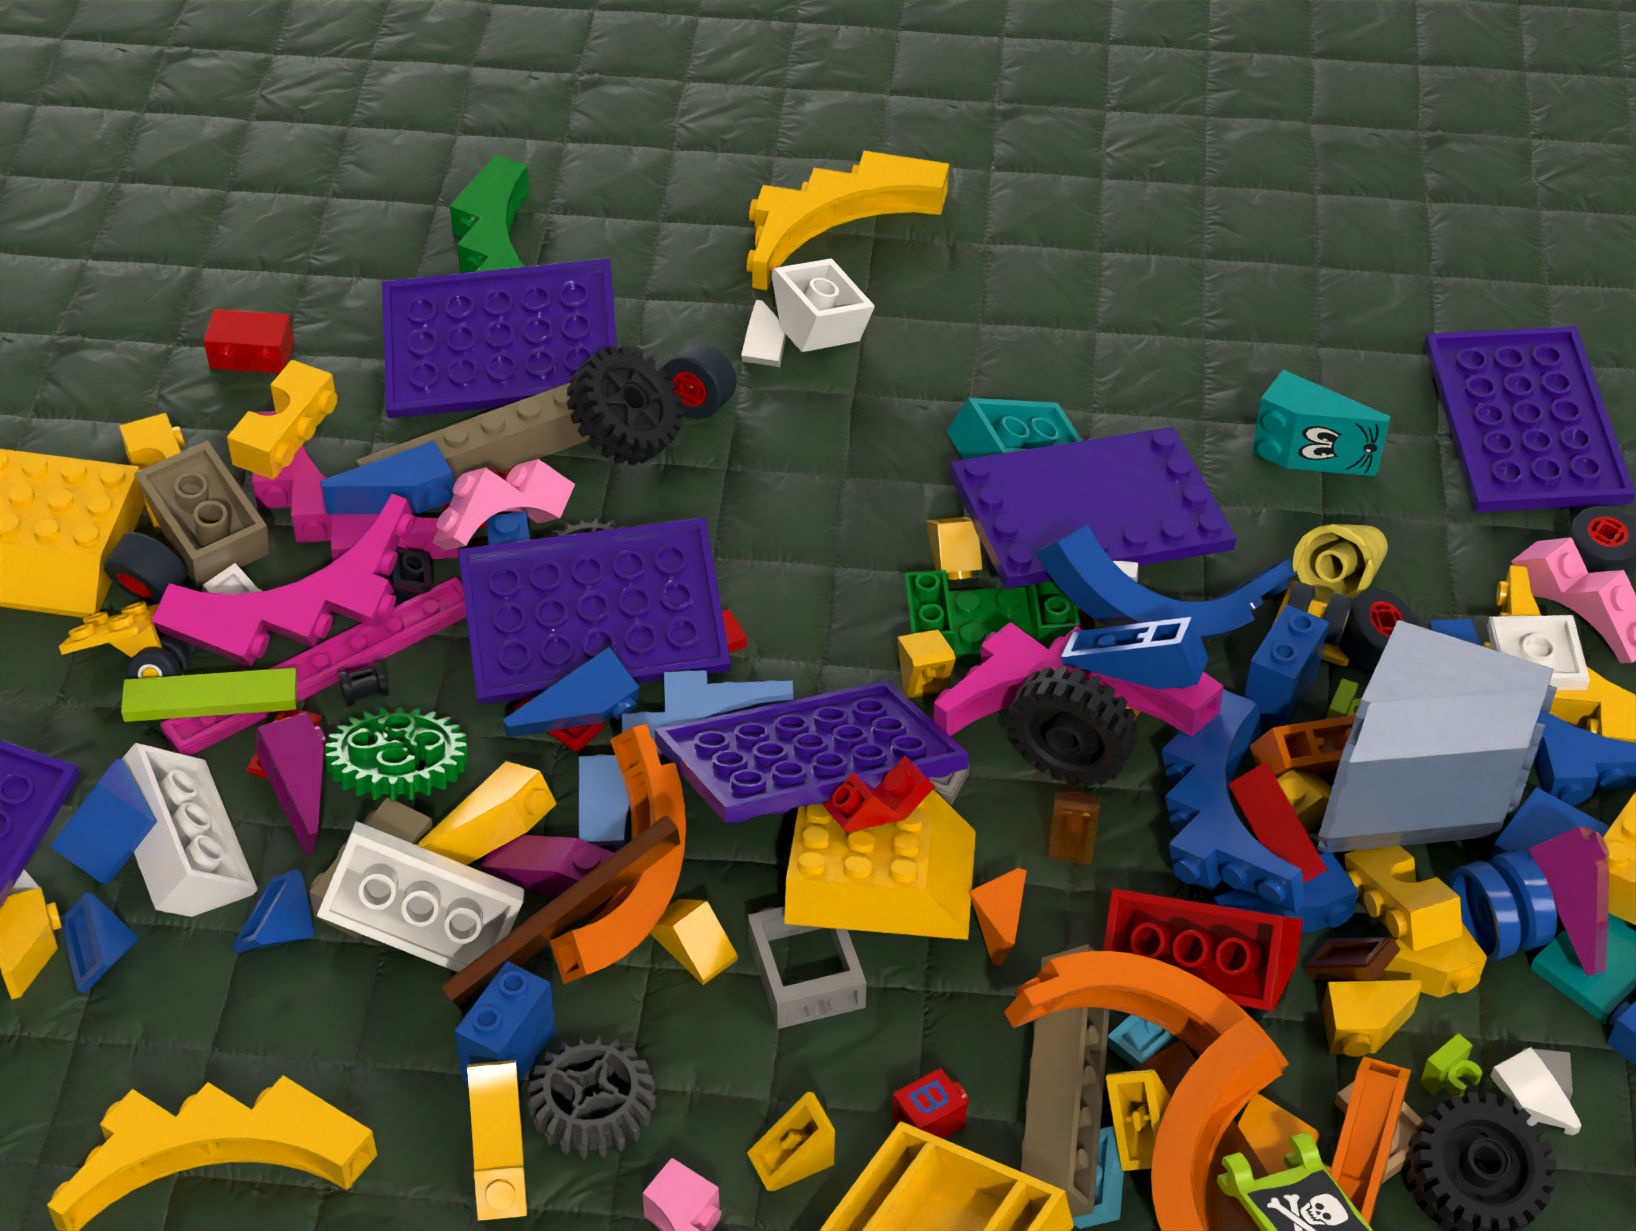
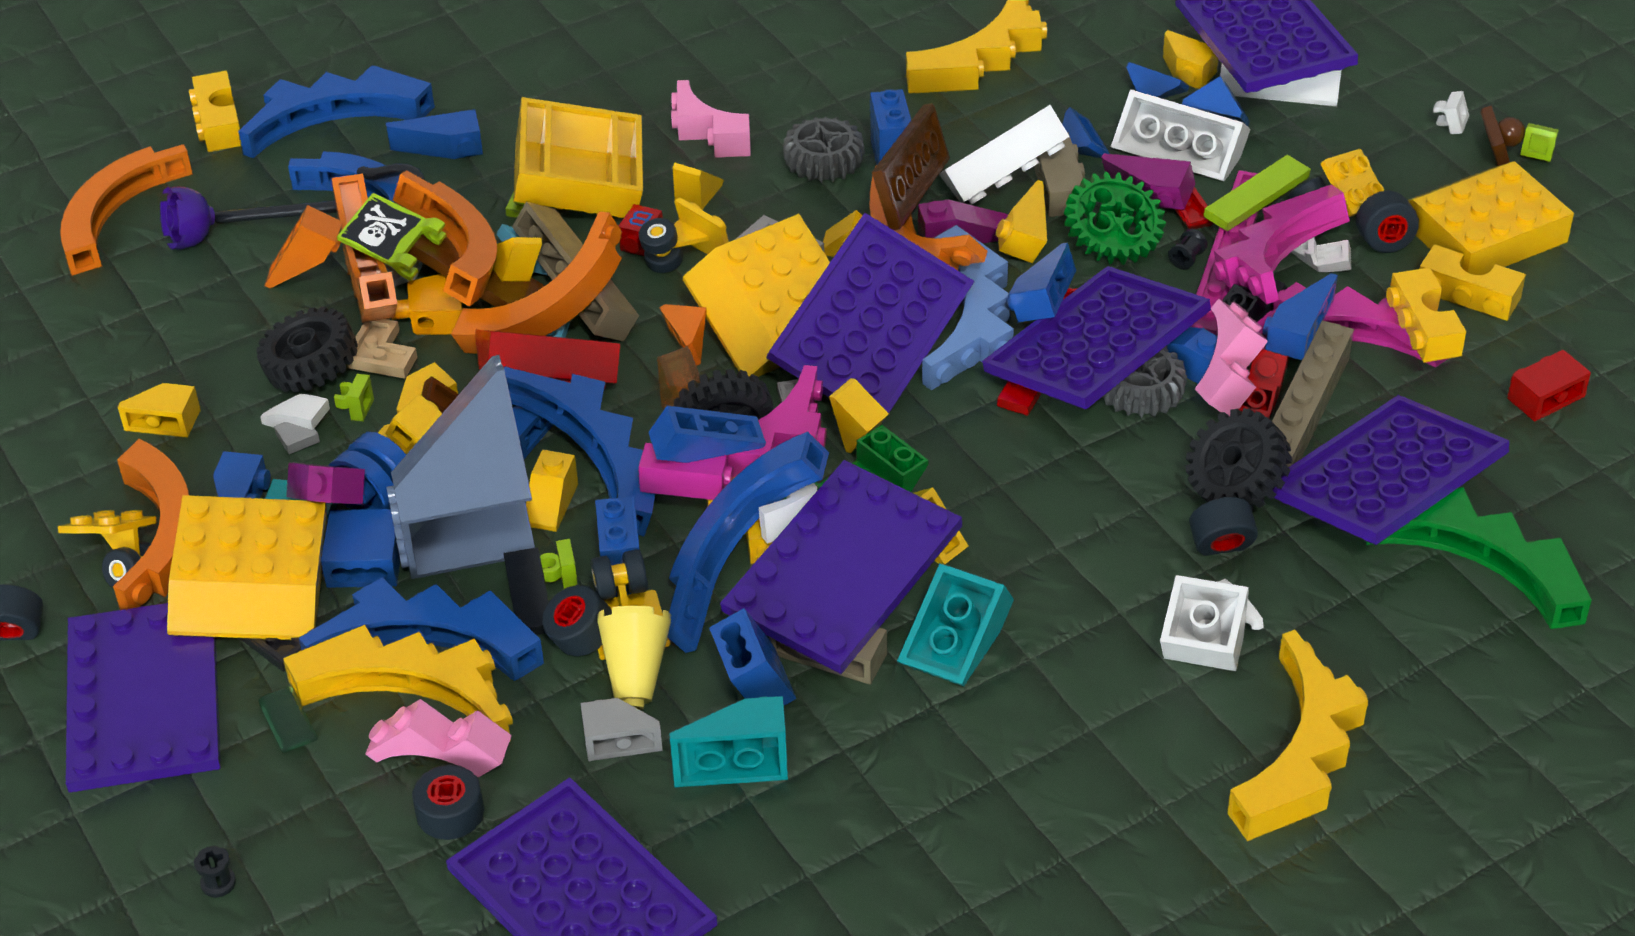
camera: 145 degrees right, 5 degrees down
dark tan slope [134,441,269,588] -> none
yellow slope [467,1060,528,1221] -> none
red slope [823,756,935,832] -> none
red tile [1229,761,1328,884] -> none
orange slope [1250,714,1356,779] -> none
white tile [1487,615,1590,691] -> none
none -> light grey slope [580,698,663,761]
none -> plate [639,197,729,273]
none -> blue piece [709,608,797,705]

